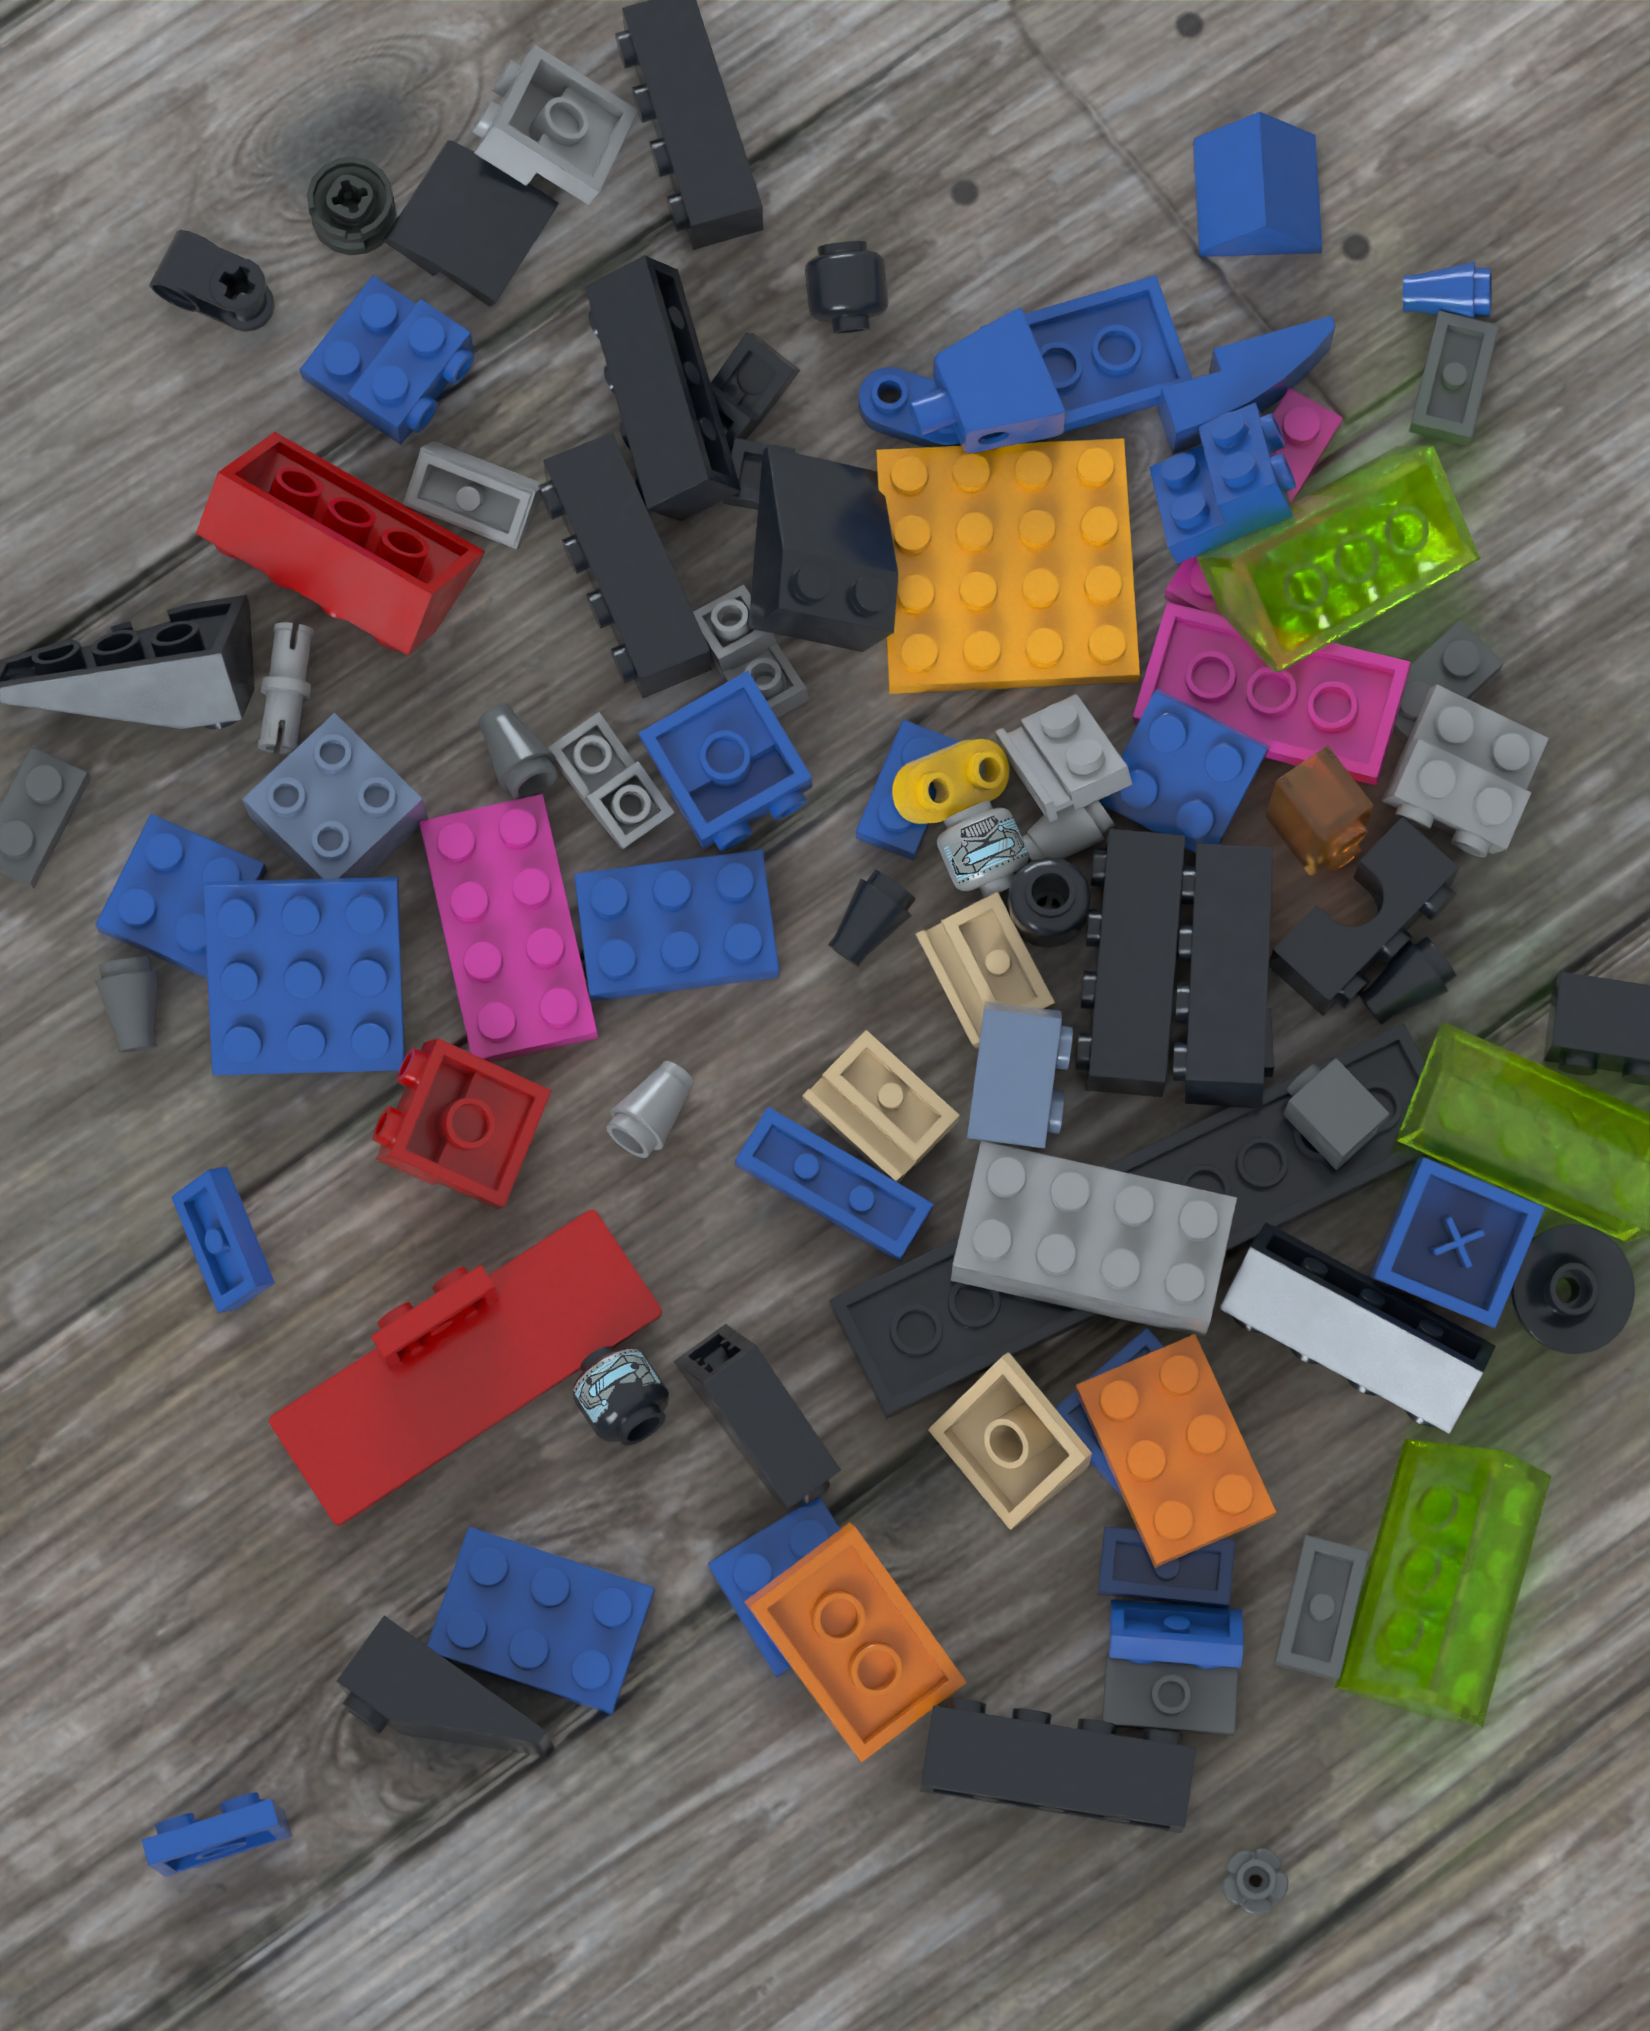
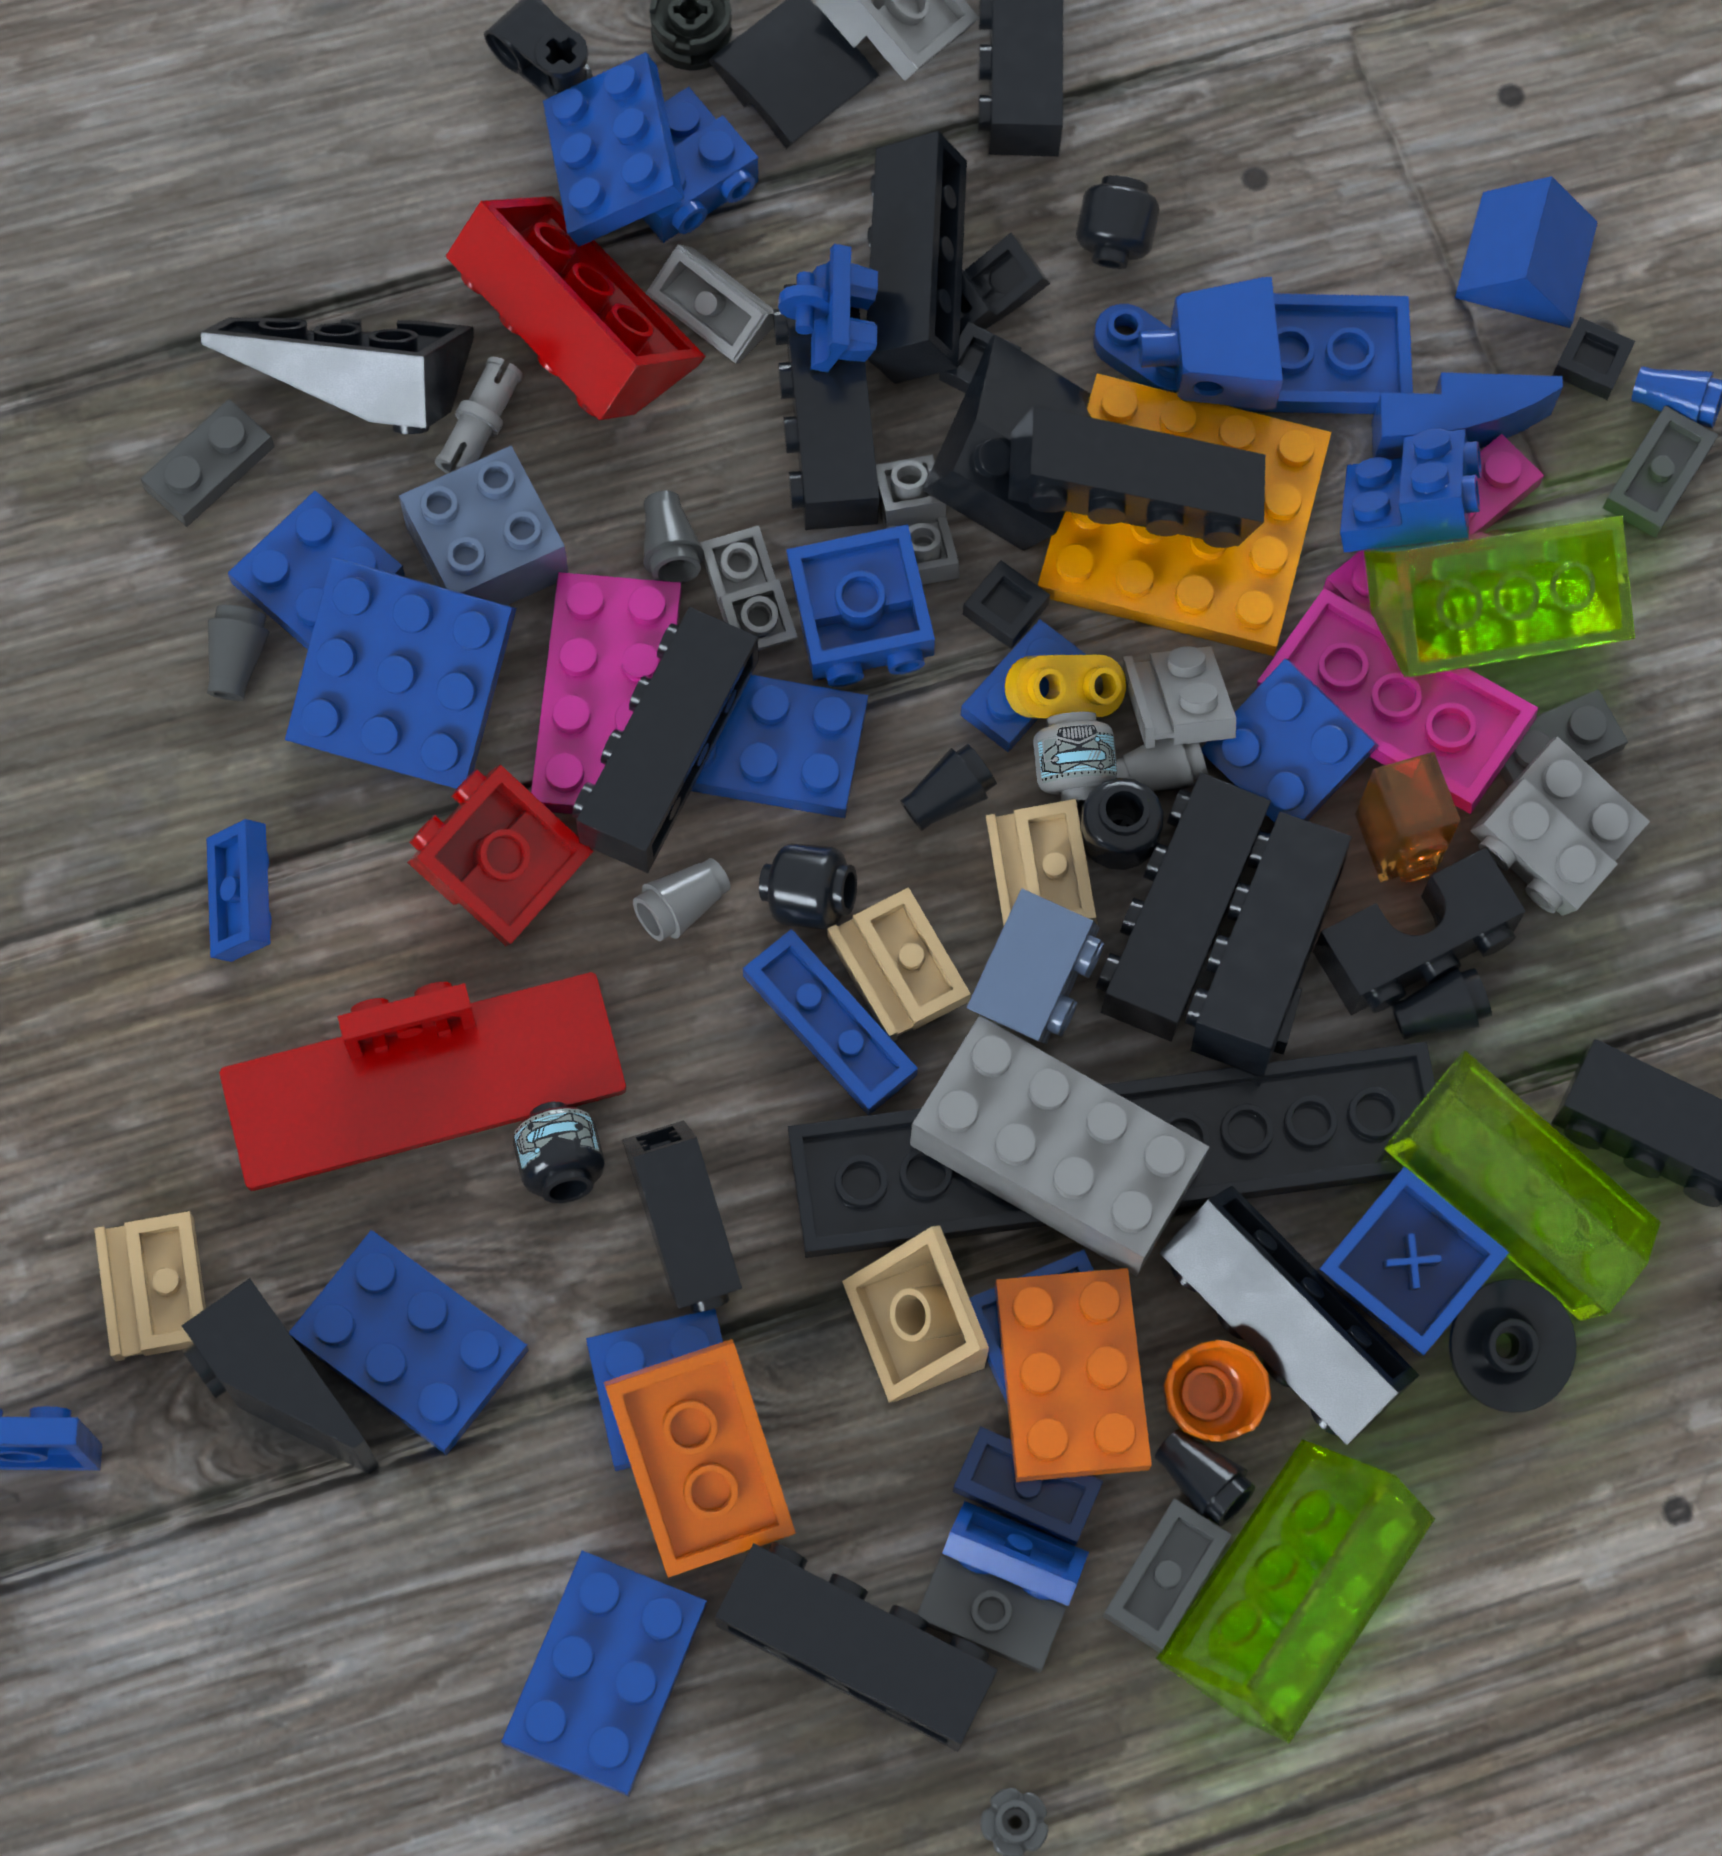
camera: 15 degrees right, 5 degrees down
dark grey brick [1283,1058,1390,1170] -> none
none -> tan plate [94,1211,206,1362]
none -> blue plate [501,1551,707,1797]
none -> blue plate [543,52,685,247]
none -> black brick [572,607,758,873]
none -> black head [759,843,857,929]
none -> blue hips [778,243,878,372]
none -> black plate [962,560,1050,649]
none -> black brick [1008,405,1266,548]
none -> black cone [1155,1428,1255,1526]
none -> orange hair [1163,1340,1271,1443]
none -> black plate [1552,317,1635,400]

